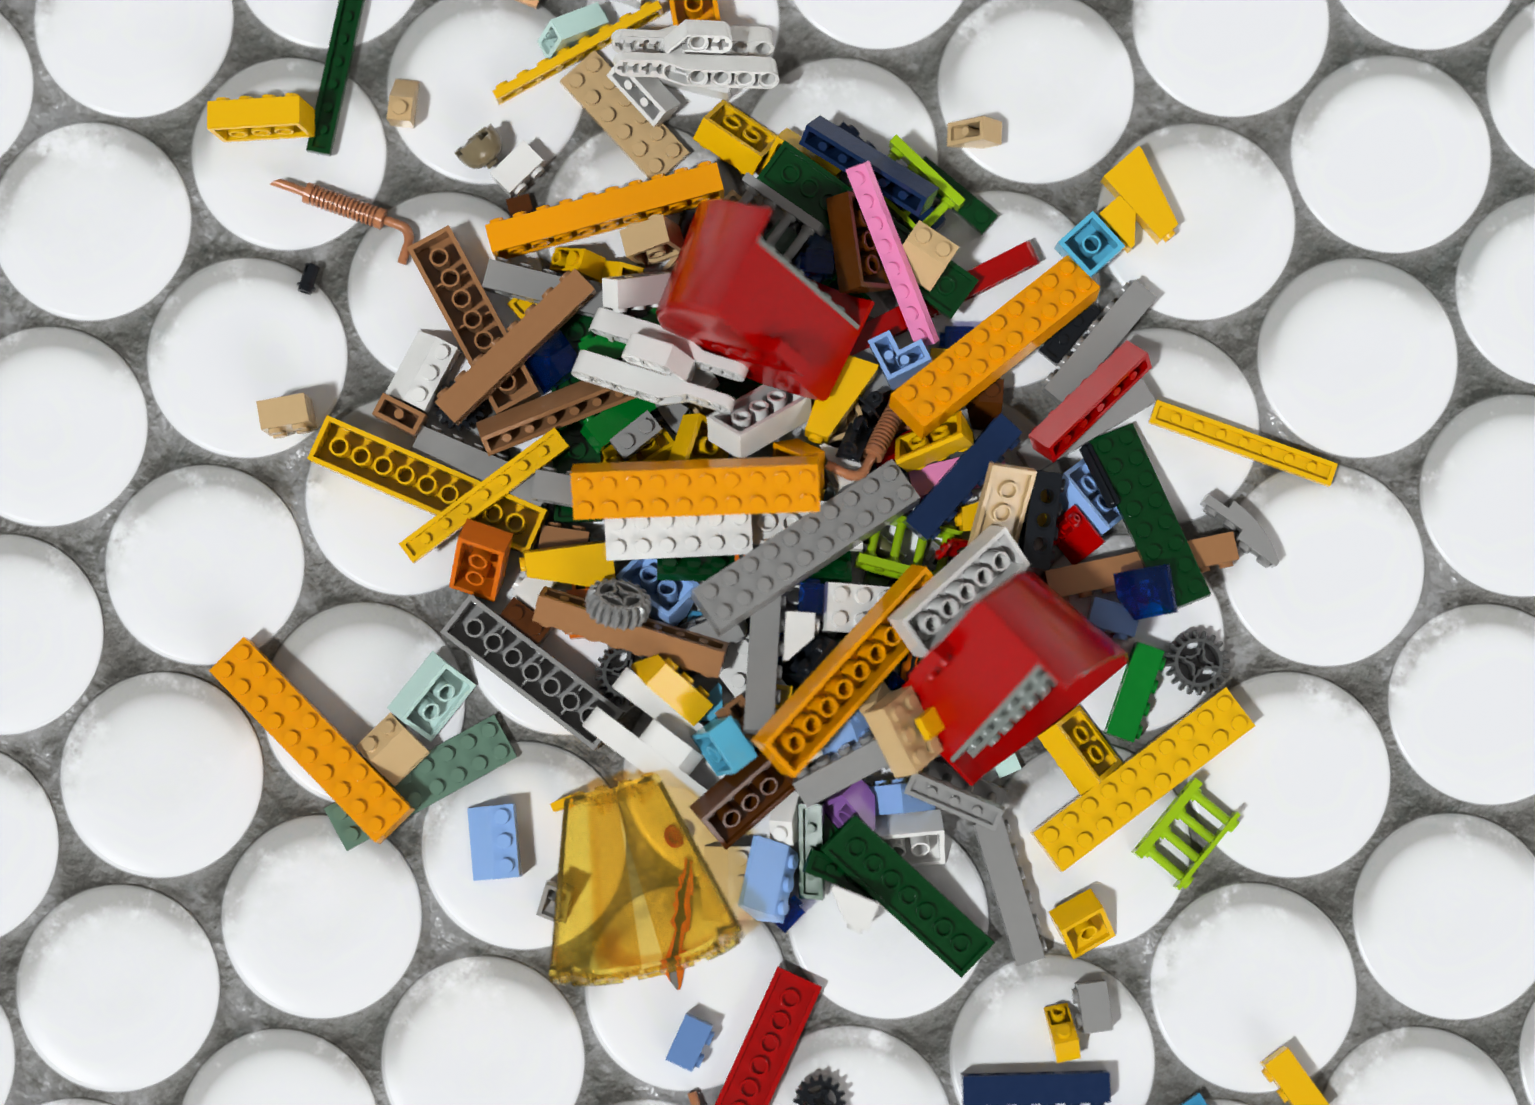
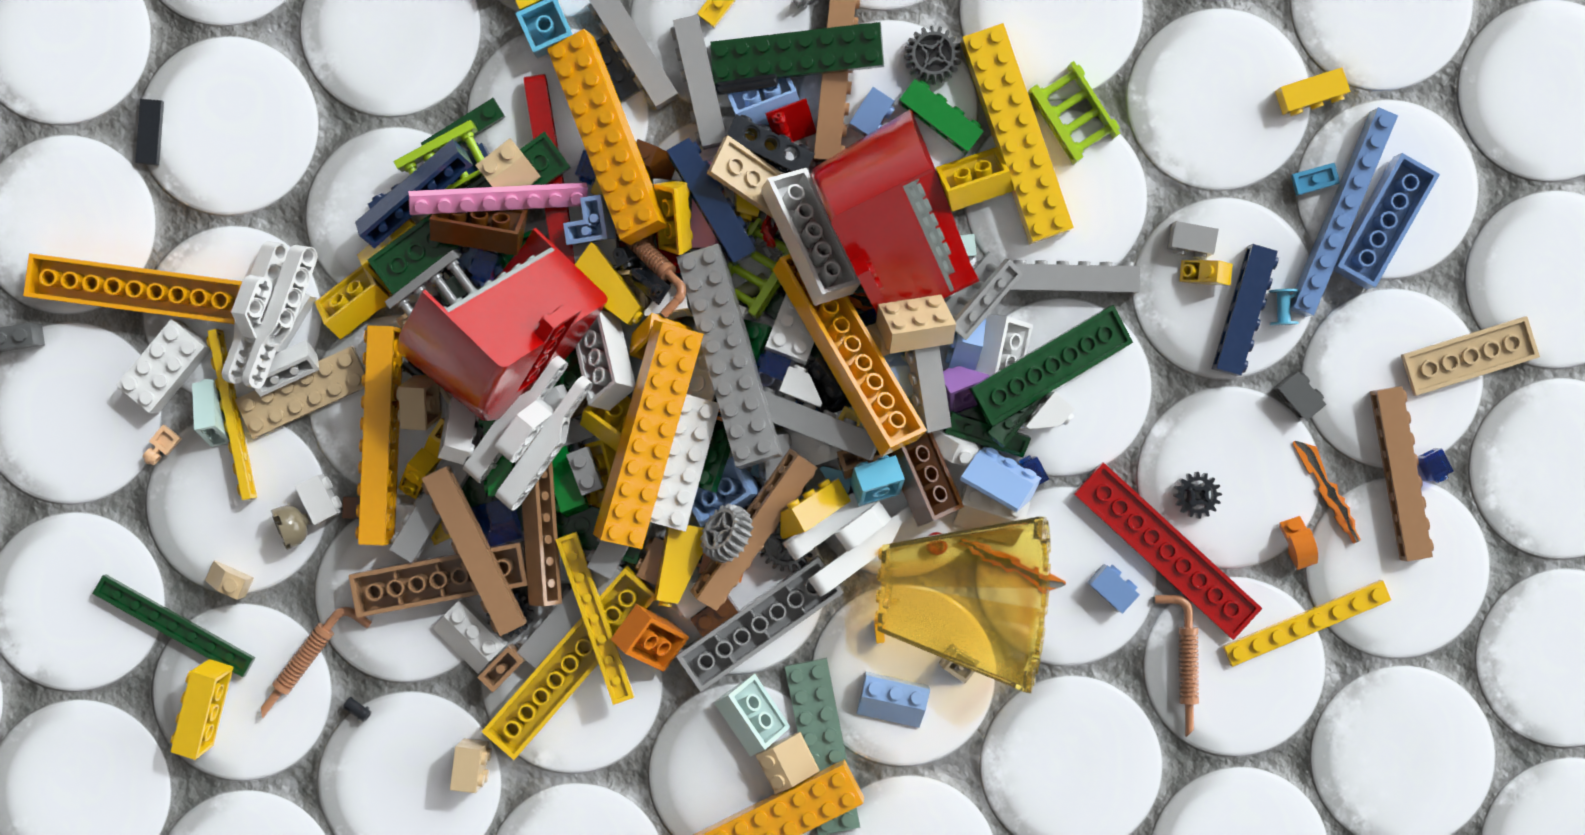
camera: 75 degrees left, 5 degrees up
yellow tile [914,707,945,741] -> none
tan slope [947,116,1002,149] -> none
red brick [1028,340,1152,463] -> none
yellow slope [1048,888,1116,960] -> none
clear blue slope [1113,564,1178,620] -> none

